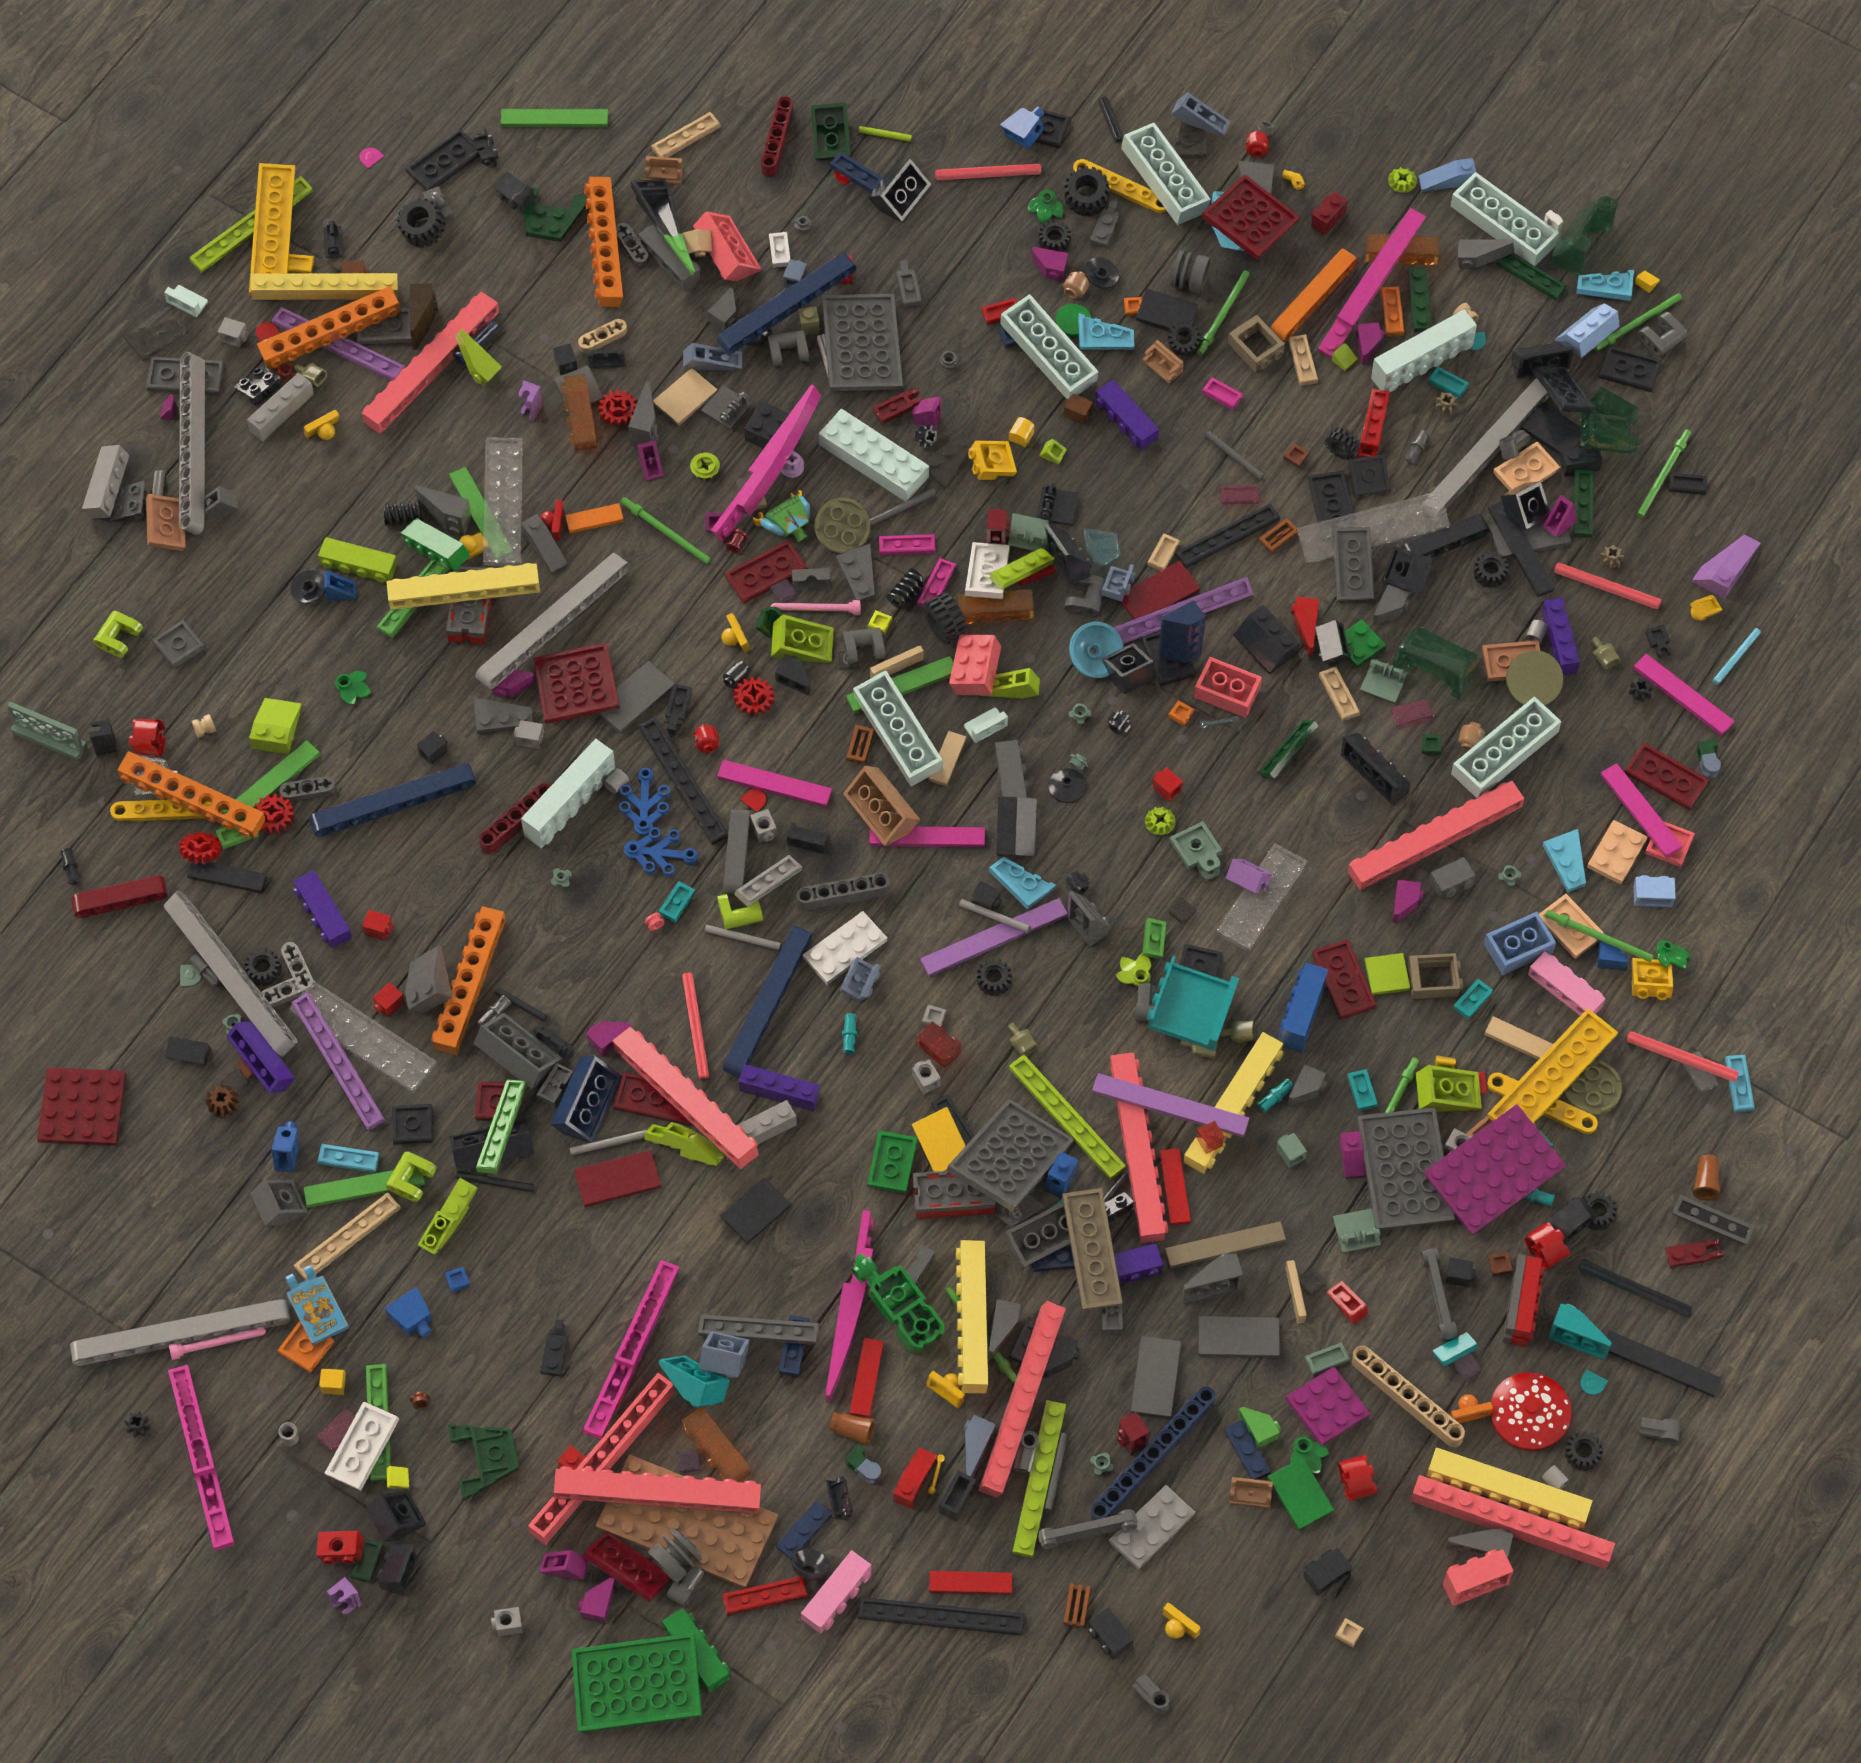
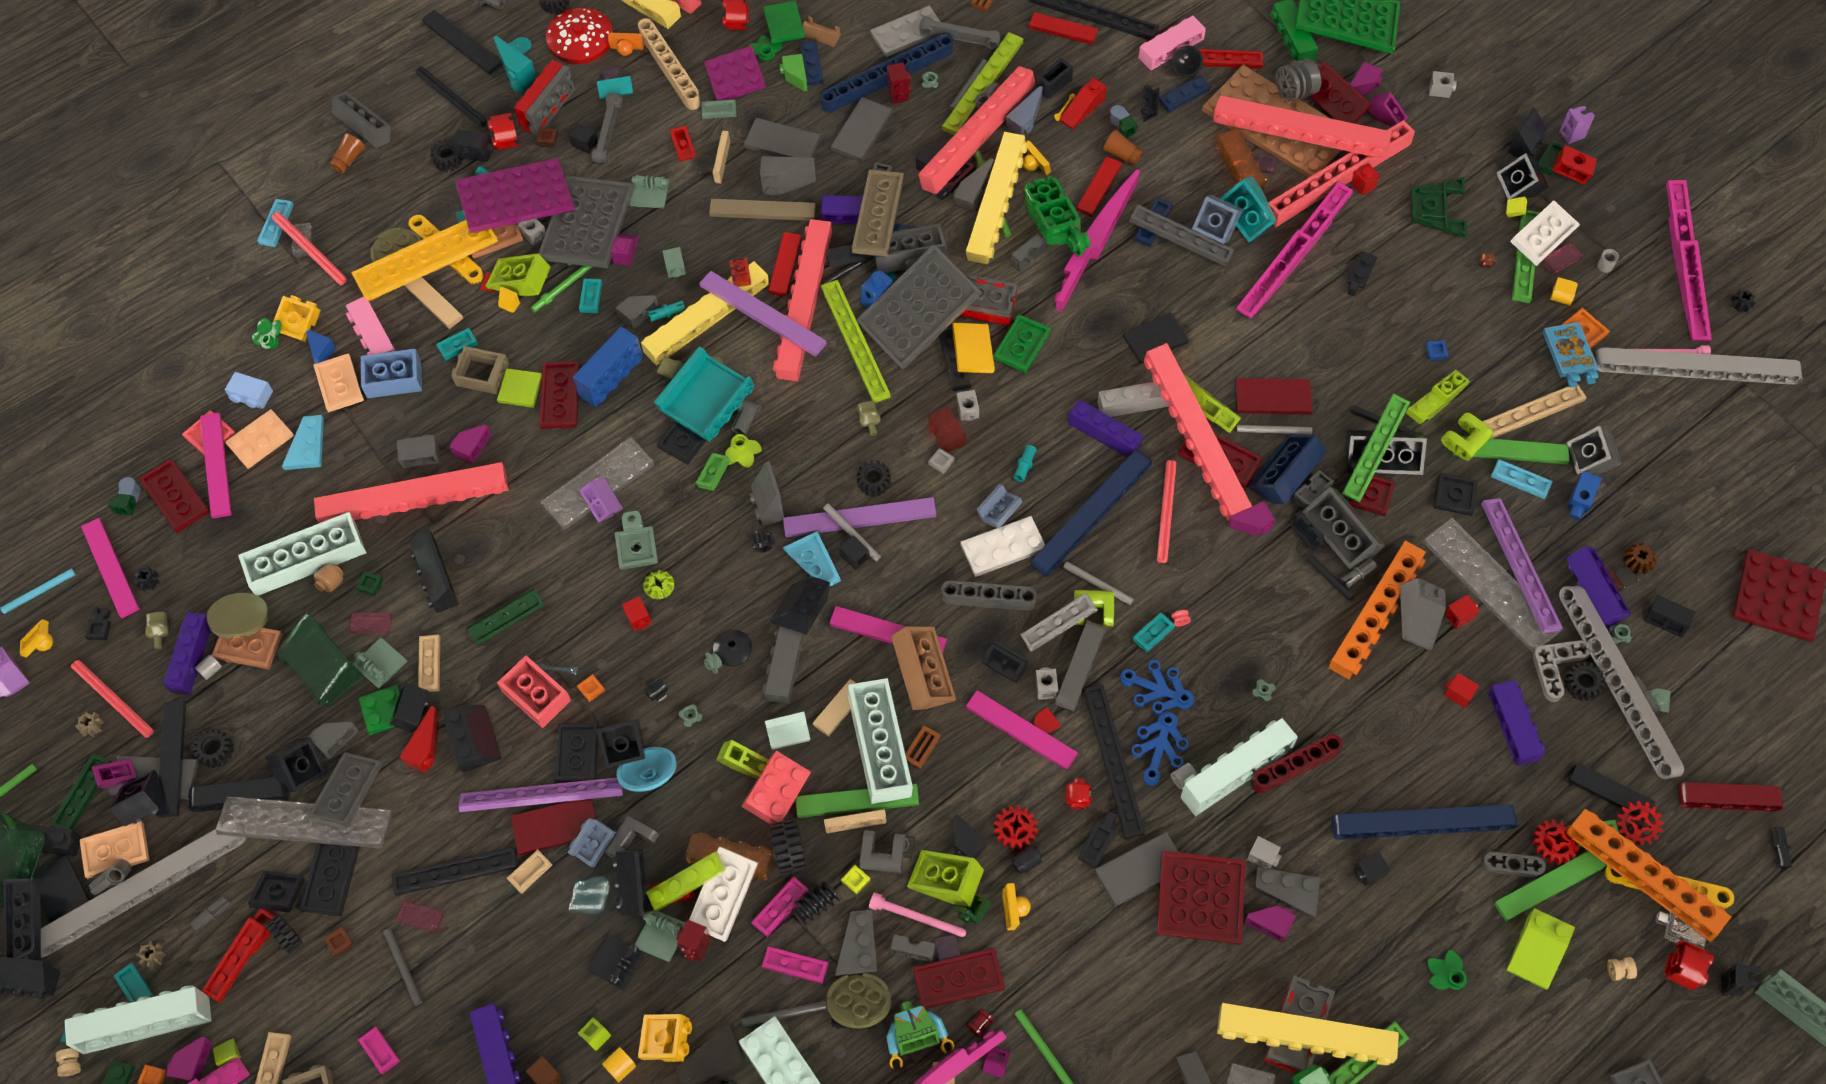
camera: 160 degrees left, 0 degrees up
blue torso [385,1287,432,1338] -> none
light grey beam [475,553,630,689] -> none
dark blue slope [1158,600,1206,663] -> none
dark orange tile [1259,518,1299,554] -> none
sand green plate [1498,865,1521,886] -> none
bright green bar [1545,910,1654,962] -> none
dark red hinge [1665,1239,1724,1268] -> none

